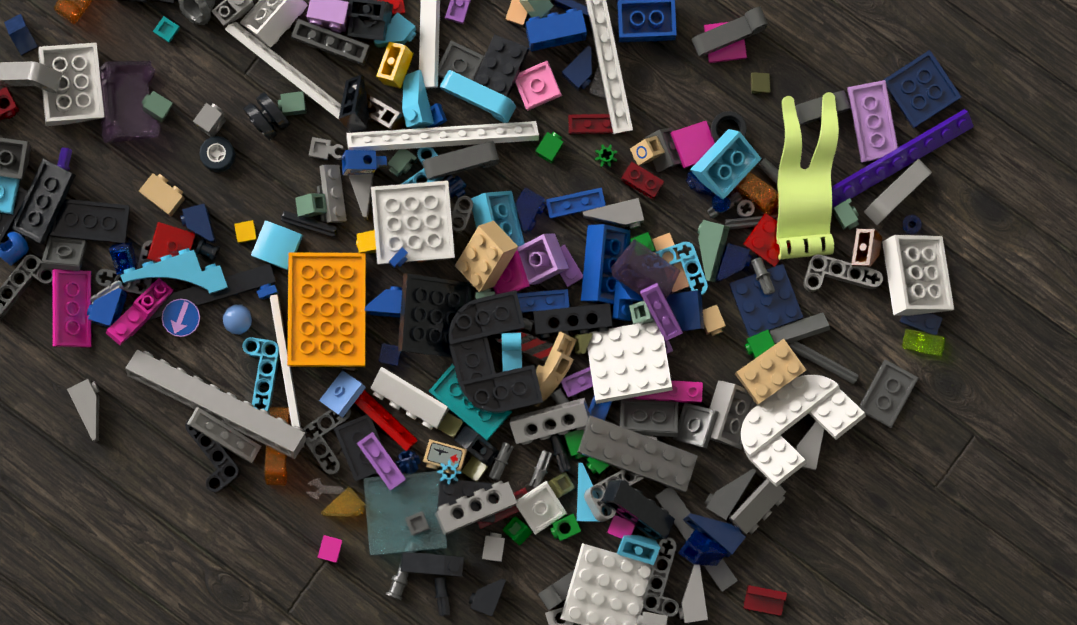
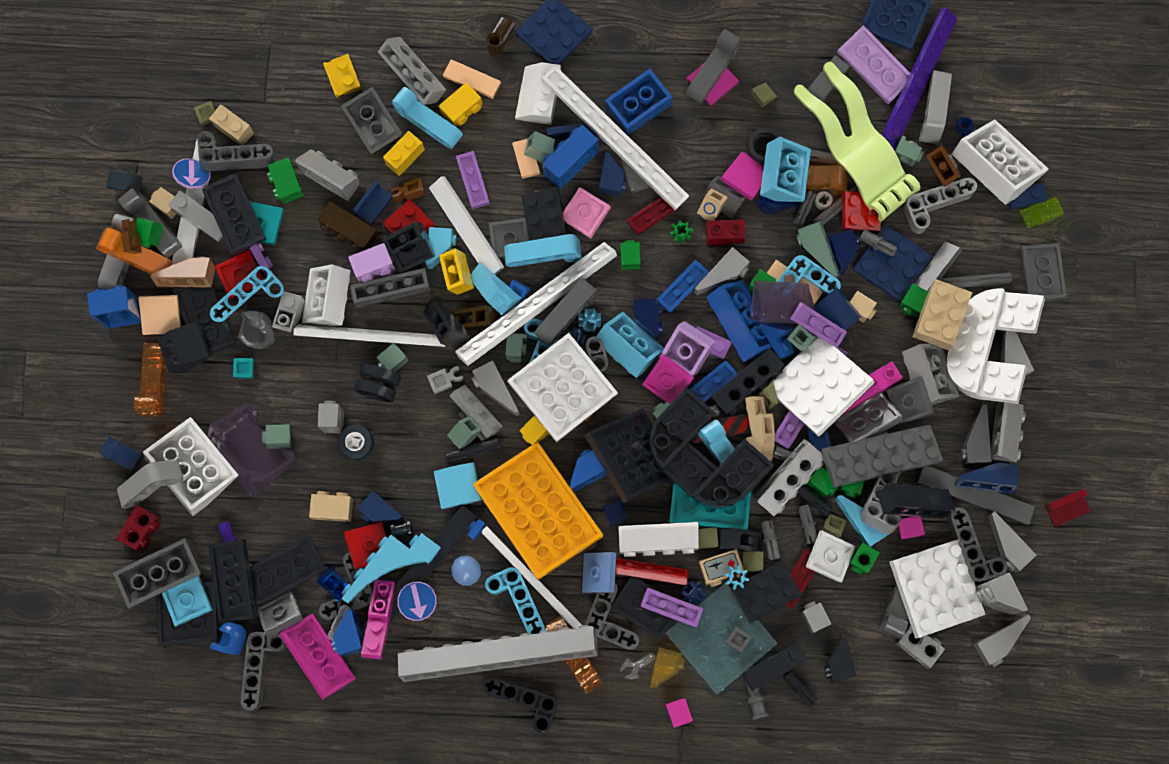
camera: 30 degrees left, 5 degrees down
light grey slope [67,379,100,442] -> none
light grey plate [187,407,261,463] -> none
yellow tile [234,220,257,243] -> none
blue torso [342,150,387,175] -> none
blue plate [389,247,408,268] -> none
light grey brick [435,481,517,535] -> none
tan brick [455,221,518,292] -> none
green slope [503,516,532,546] -> none
medium azure slope [617,535,660,565] -> none
clear blue slope [679,529,727,566] -> none
clear blue plate [711,195,731,212] -> none
none -> medium azure gear [578,308,601,332]

